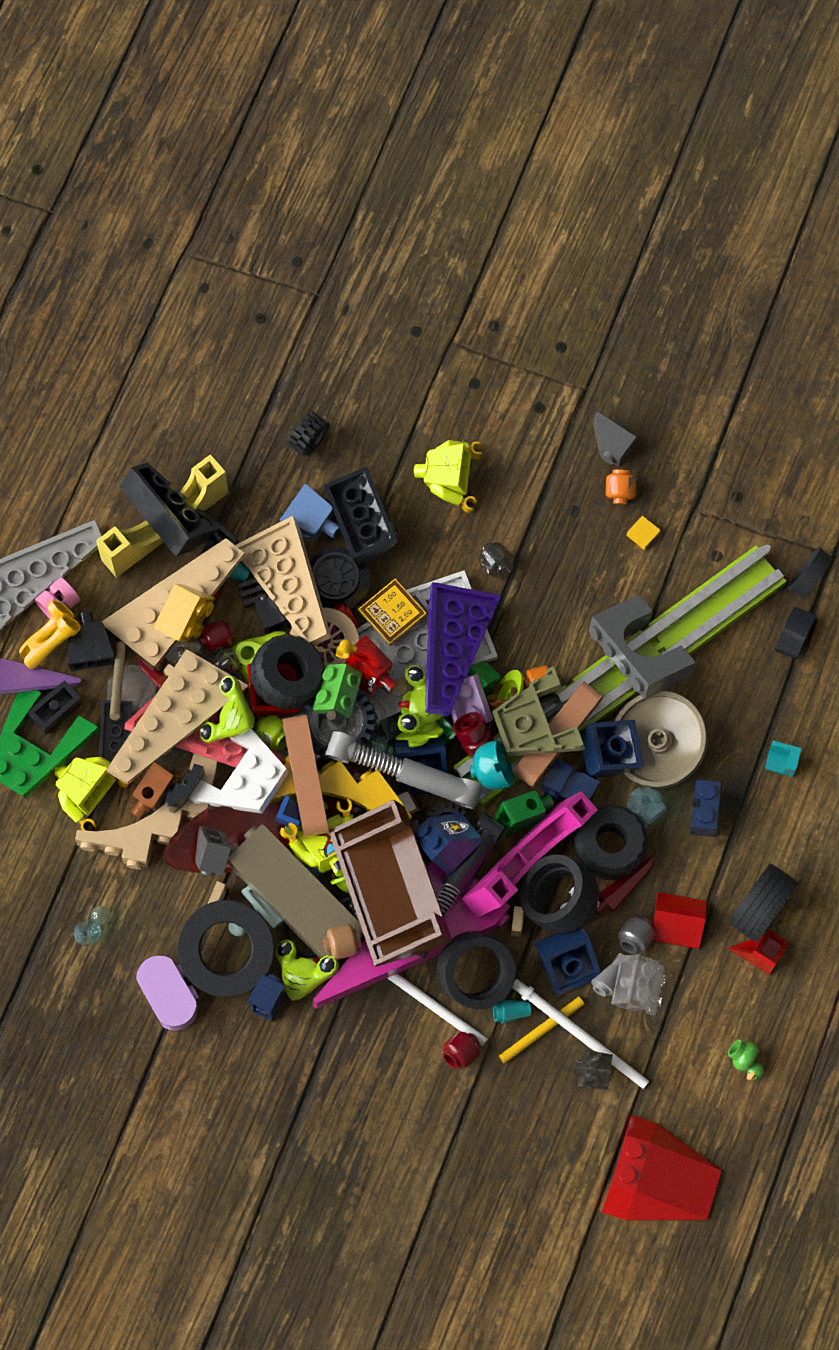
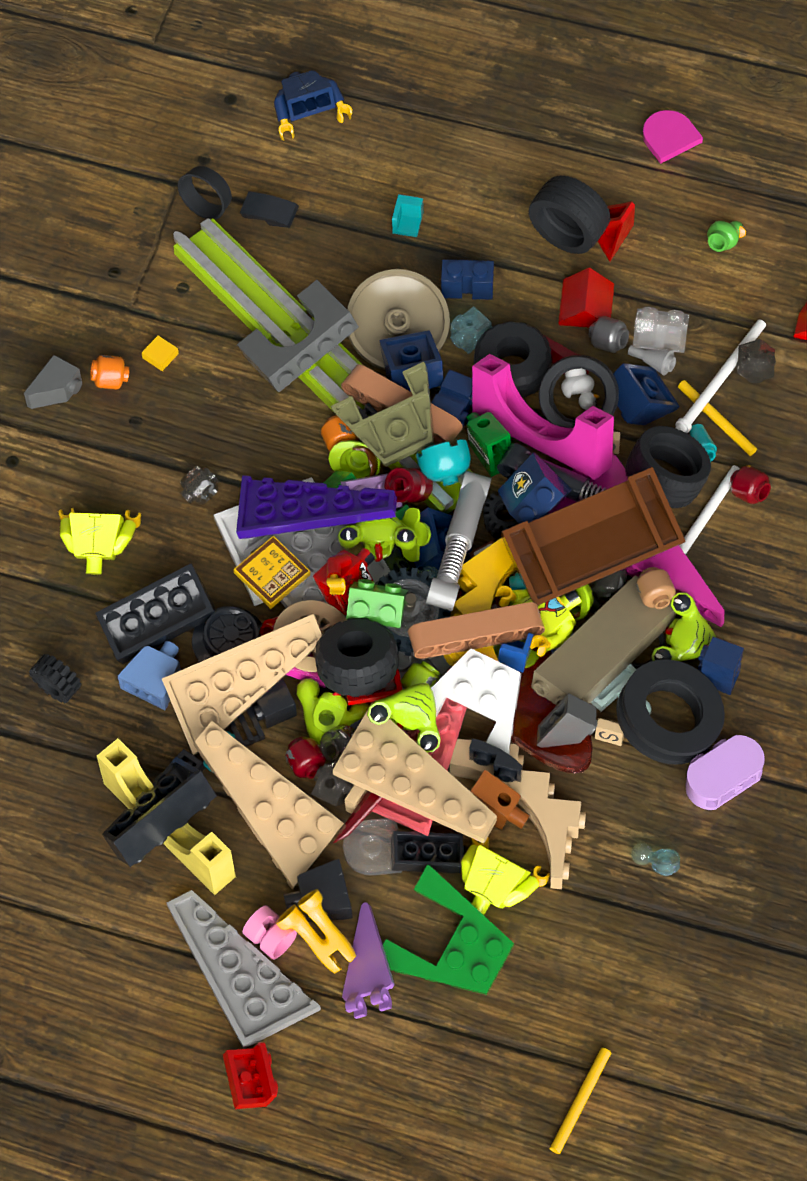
camera: 90 degrees left, 10 degrees down
black brick [28,680,82,736] -> none
dark tan bar [110,641,126,720] -> none
yellow slope [154,584,215,641] -> none

